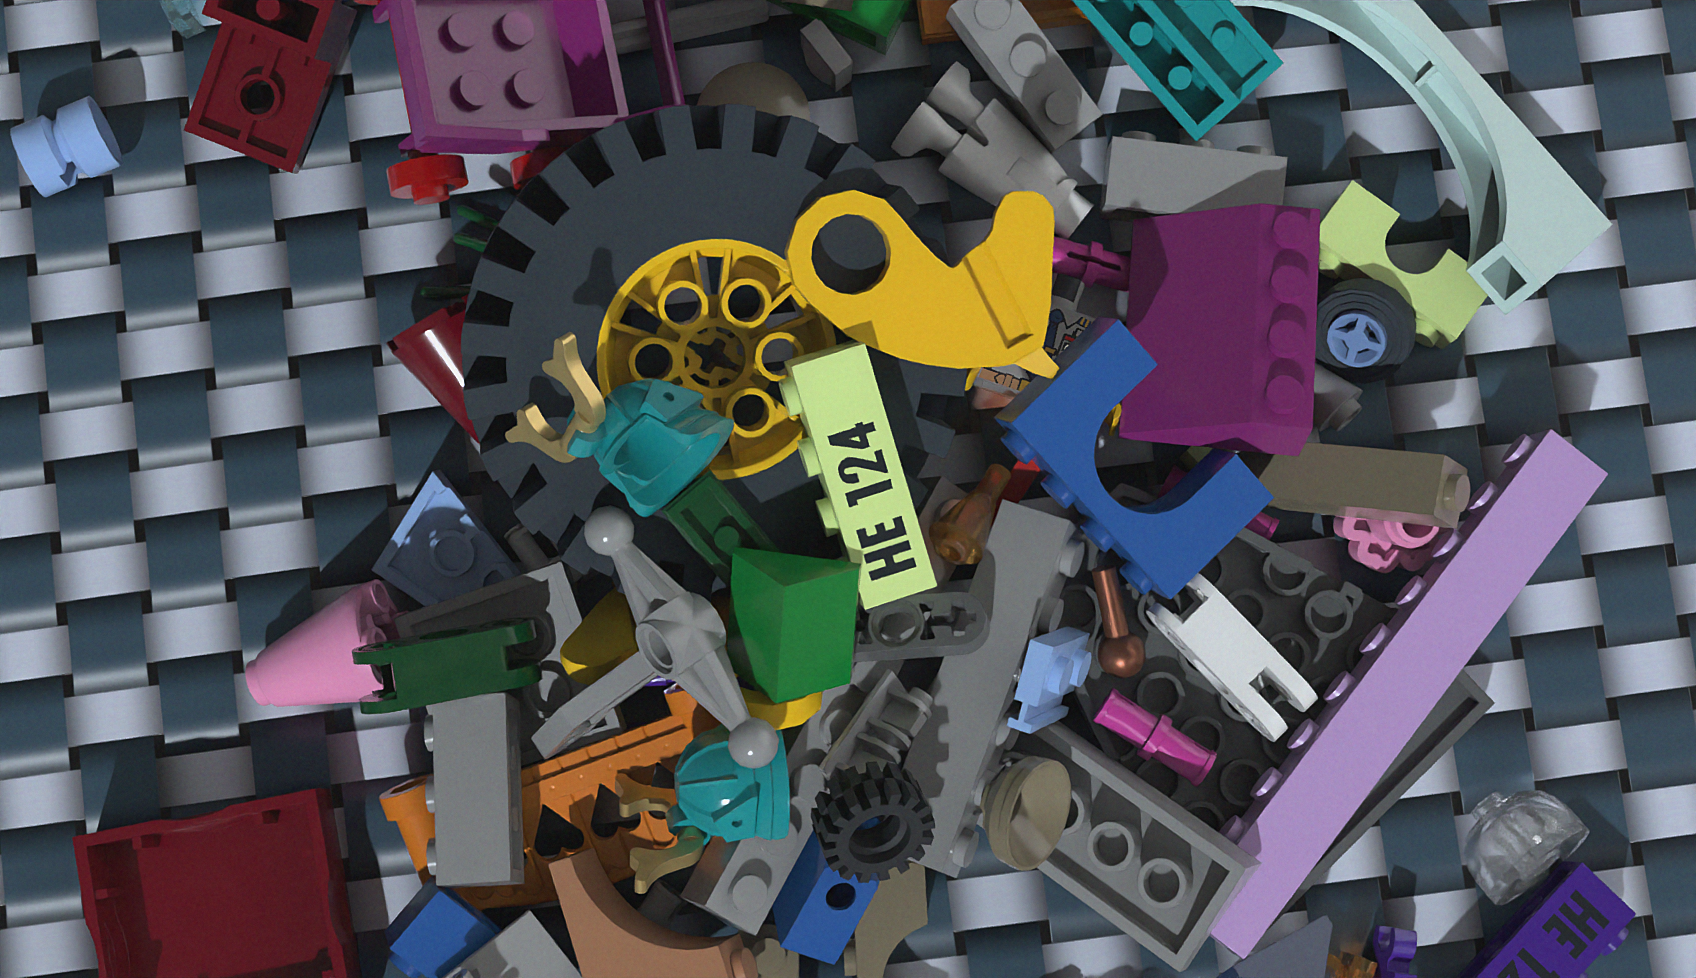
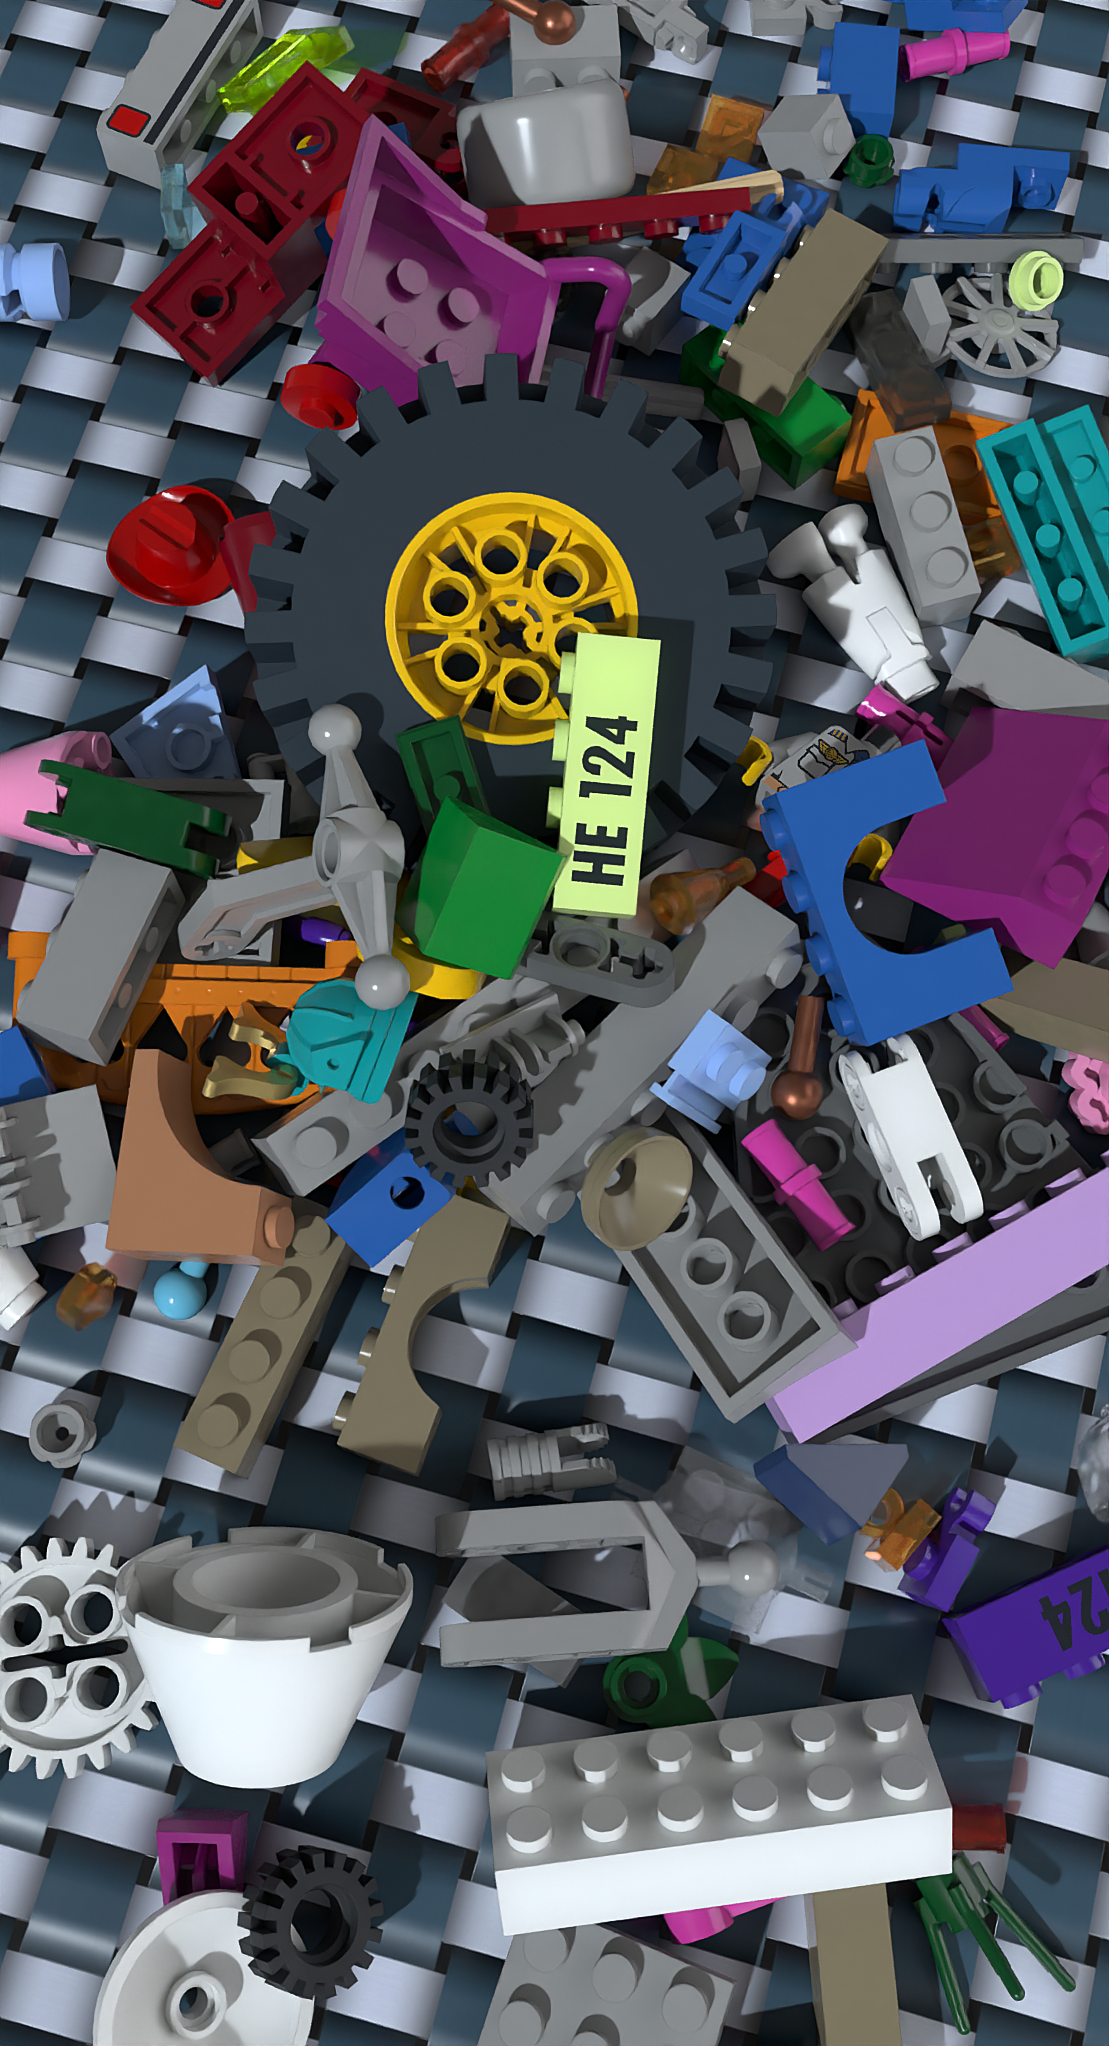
camera: 25 degrees right, 10 degrees down
teal helmet [505,332,734,517] -> none
yellow animal [784,190,1059,379] -> none
none -> red hat [106,485,235,607]
none -> clear orange tile [963,515,1021,585]

